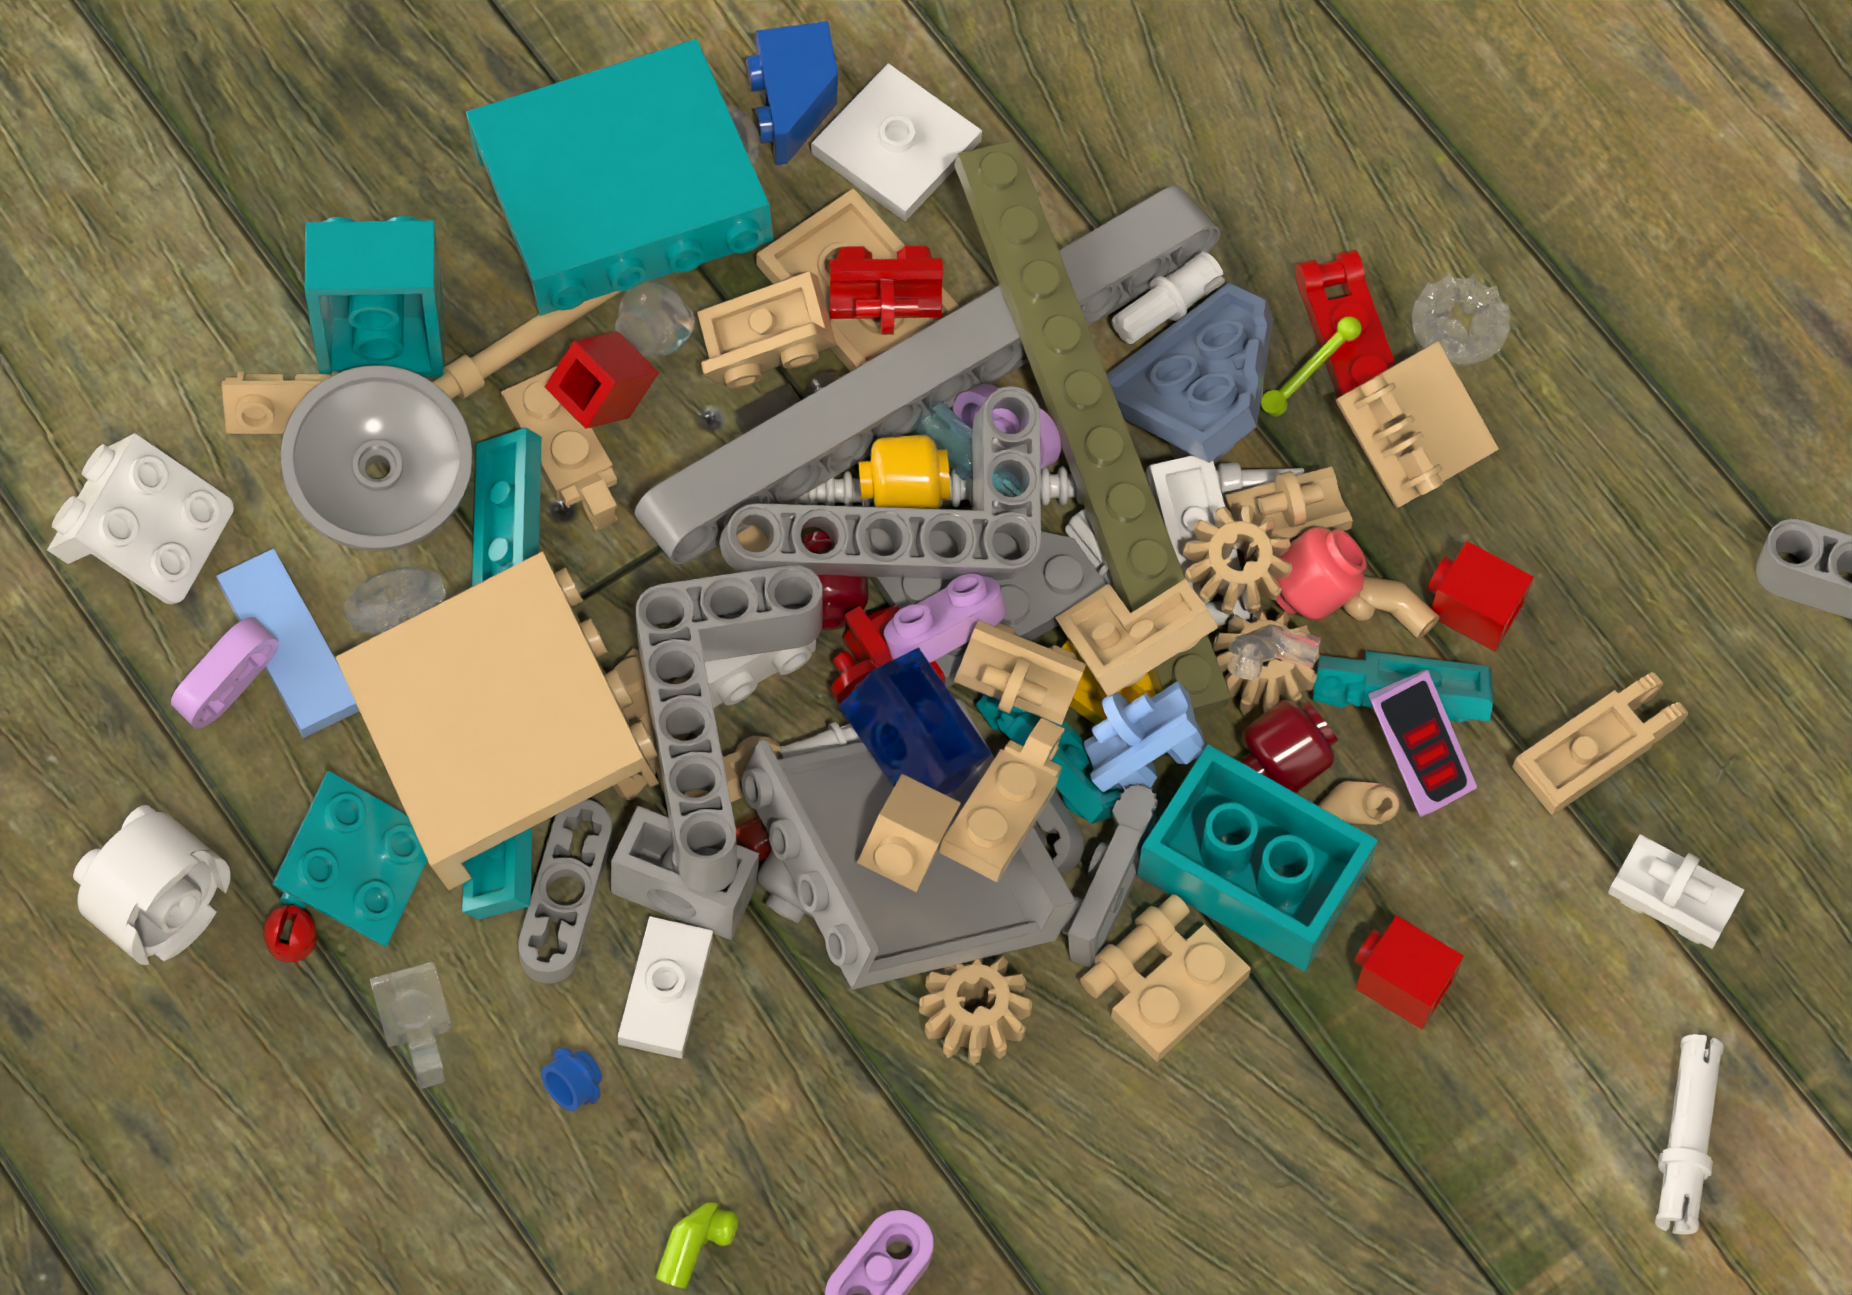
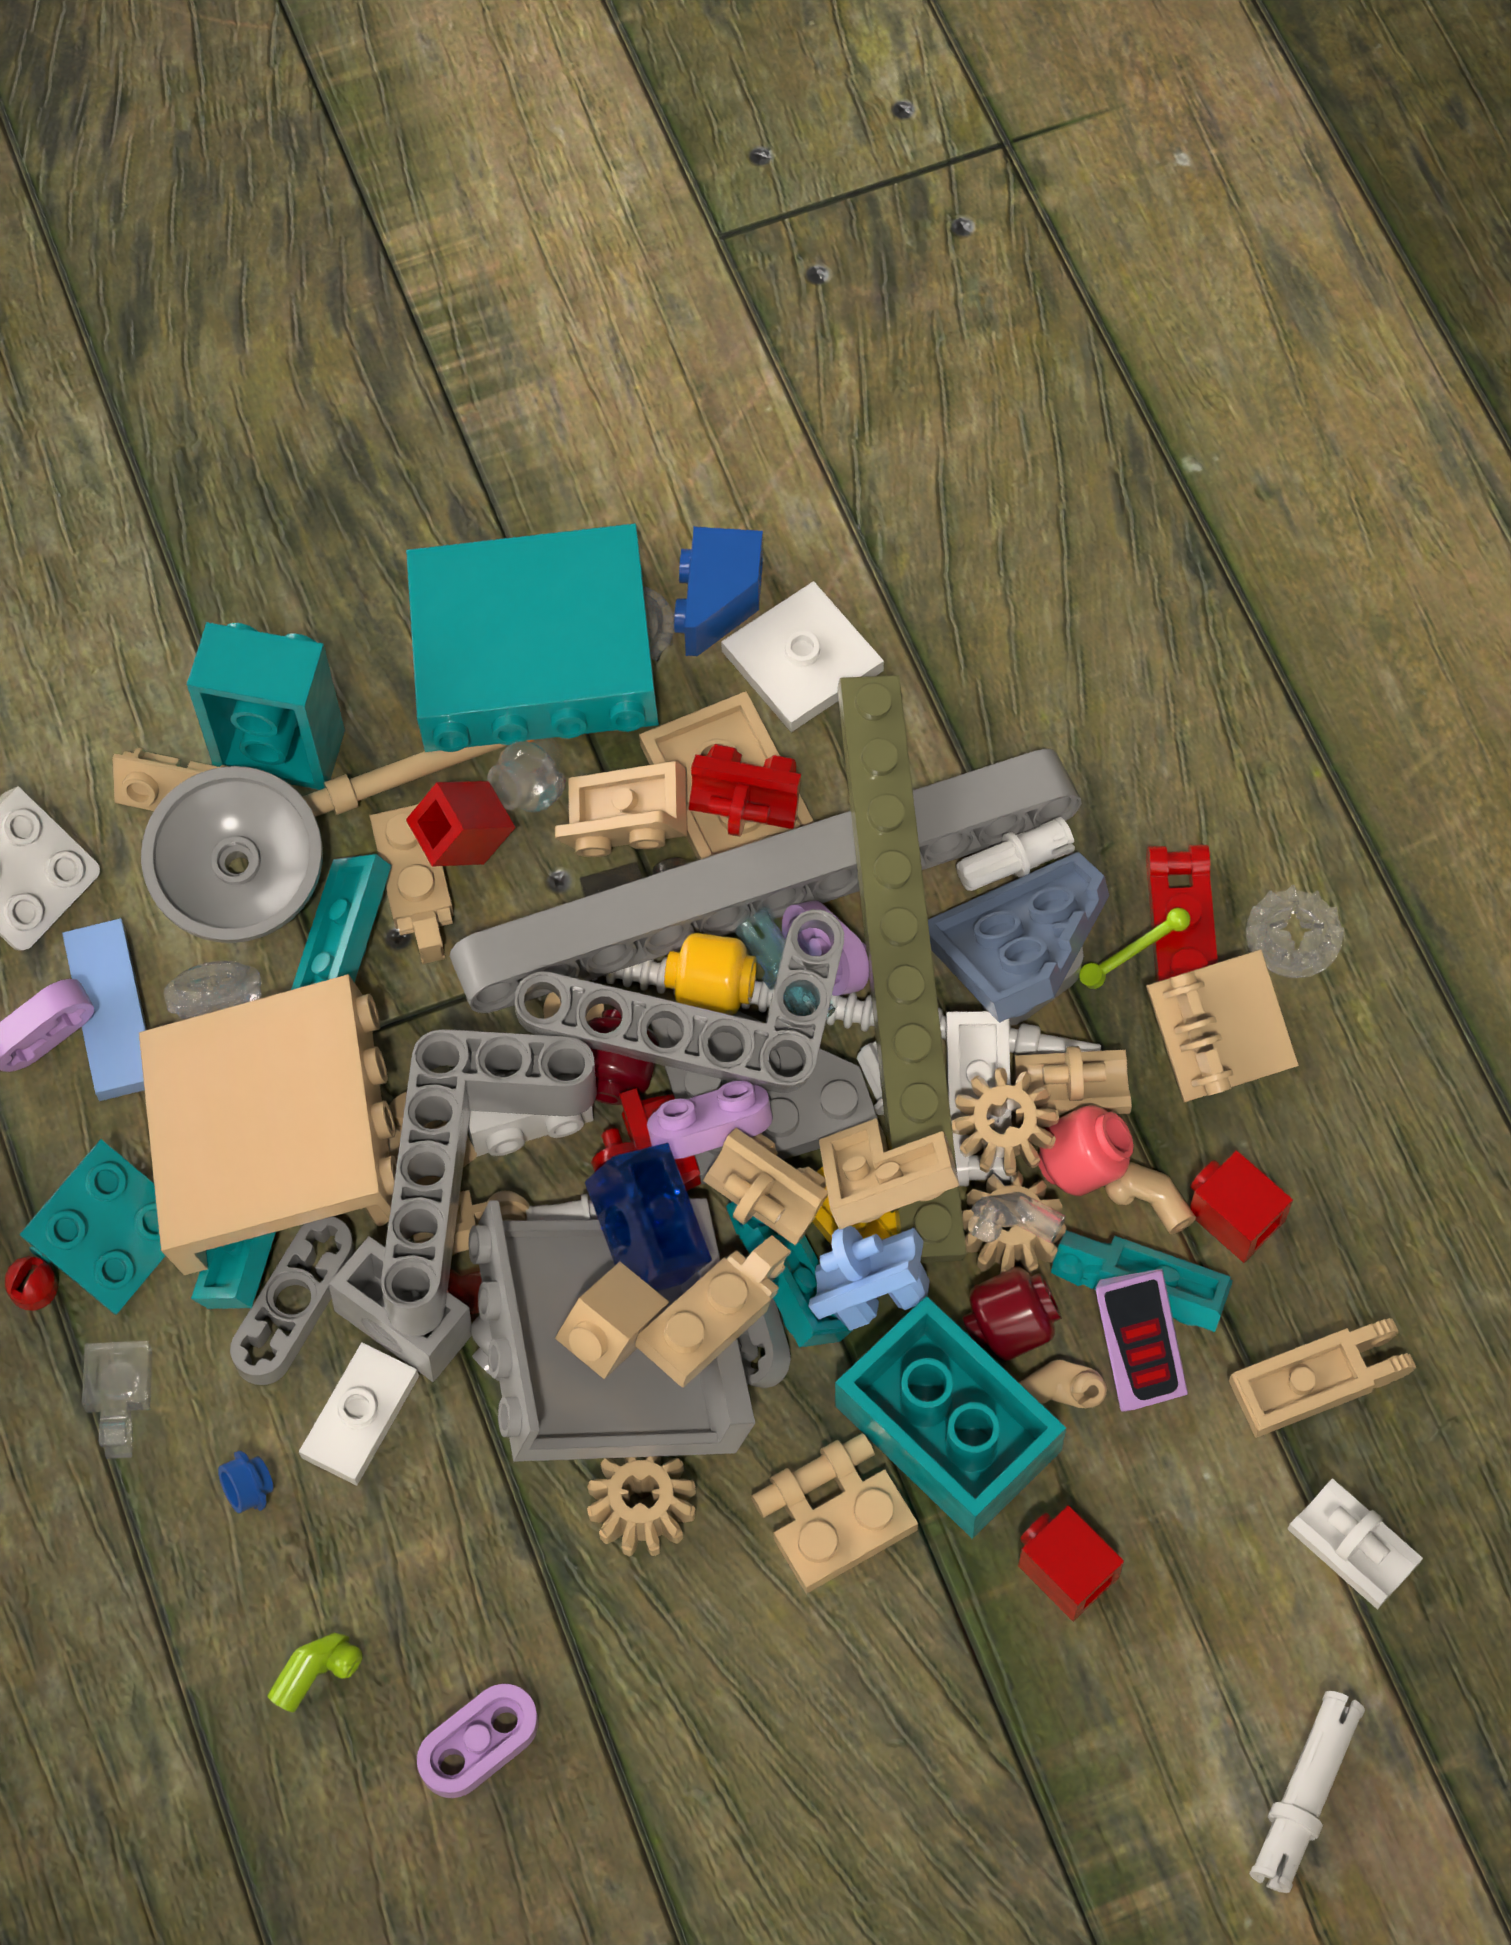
camera: 20 degrees right, 0 degrees up
light grey hinge [1062,783,1158,968] -> none

